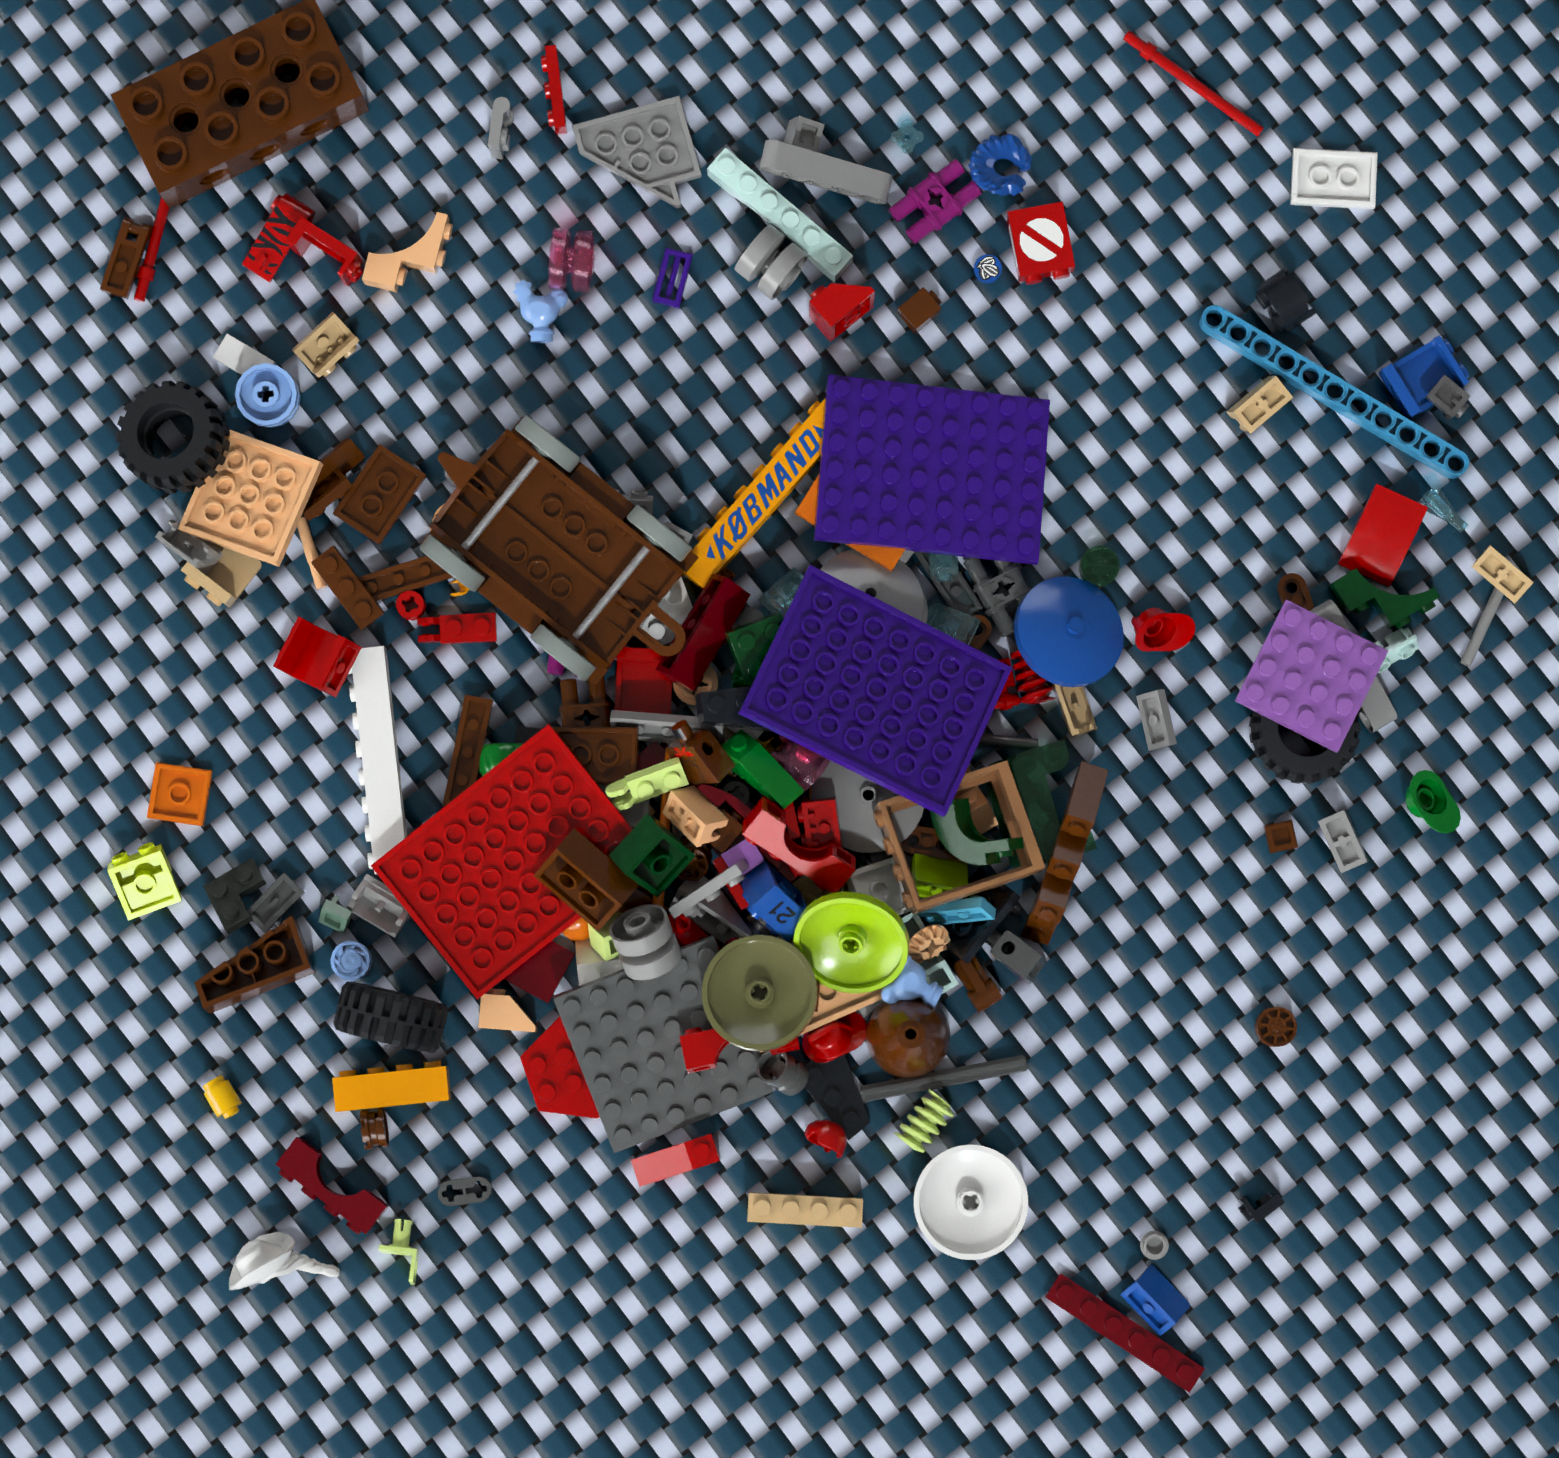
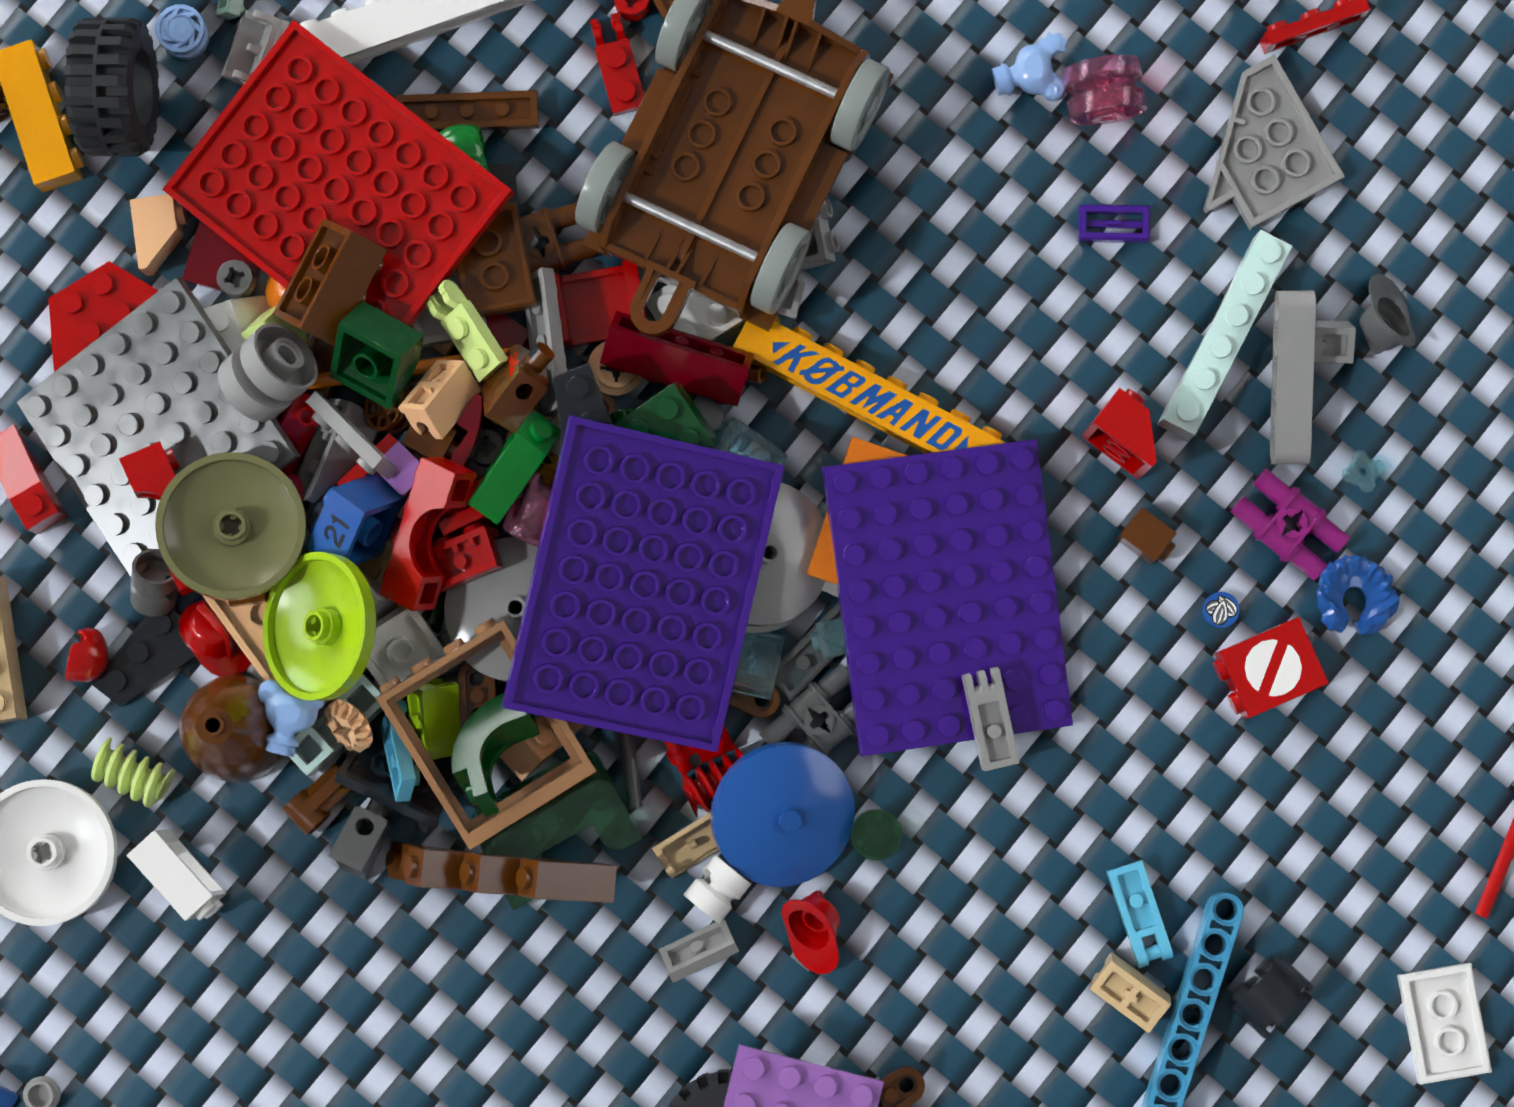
camera: 75 degrees right, 0 degrees up
light grey wheel [734,224,808,300] -> none
dark grey axle [860,1055,1028,1102] -> none
none -> white window [126,829,227,921]
none -> flat silver wheel [216,260,257,299]
none -> white wheel [683,855,751,924]
none -> light grey hinge [962,667,1020,771]
none -> medium azure plate [1106,860,1173,968]
none -> dark grey piece [1359,274,1416,354]

